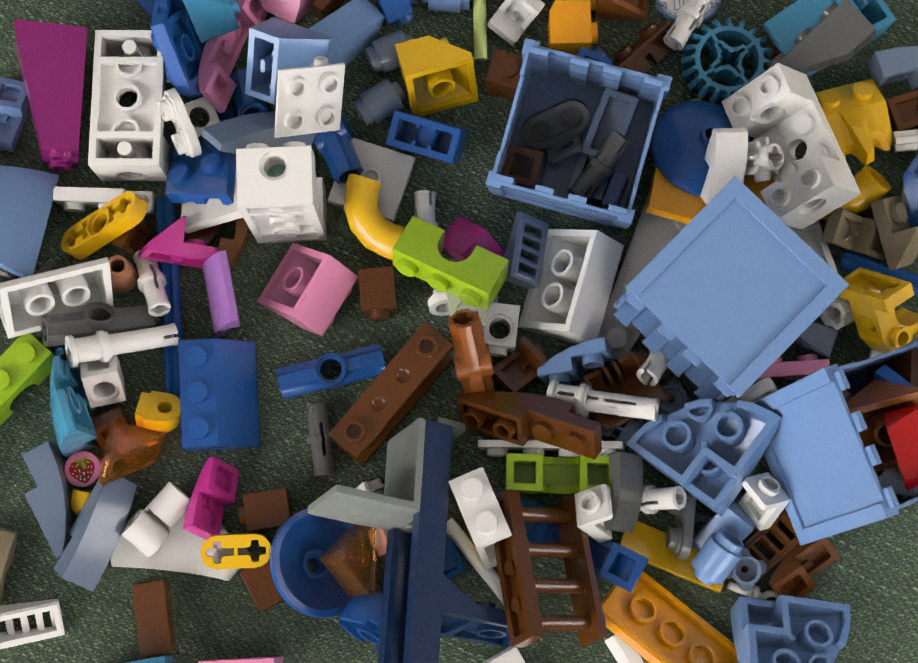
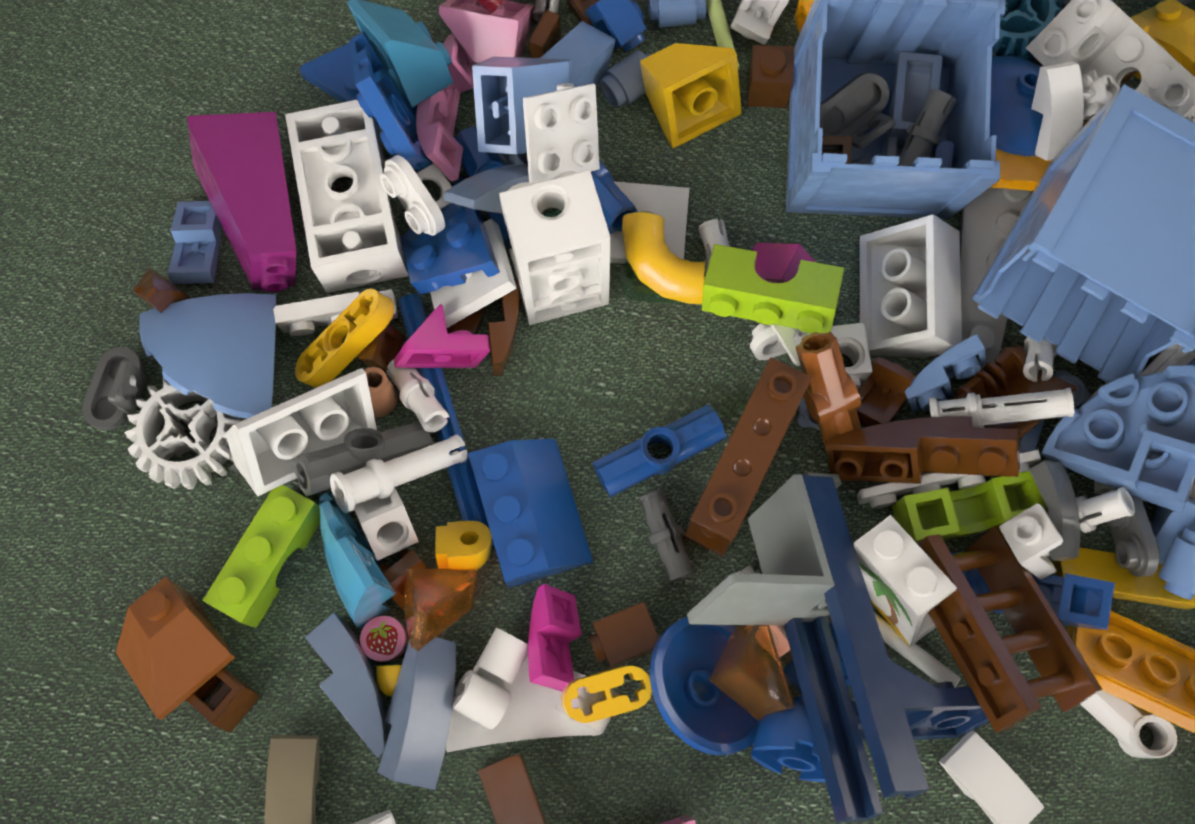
camera: 15 degrees left, 5 degrees down
medium lavender slope [202,250,241,338] -> none
reddish brown brick [240,552,285,612] -> none
bright pink slope [257,243,358,336] -> none
sand blue brick [353,78,406,126] -> none
reddish brown brick [358,266,398,322] -> none
blue brick [386,110,469,163] -> none
sand blue slope [503,211,549,289] -> none

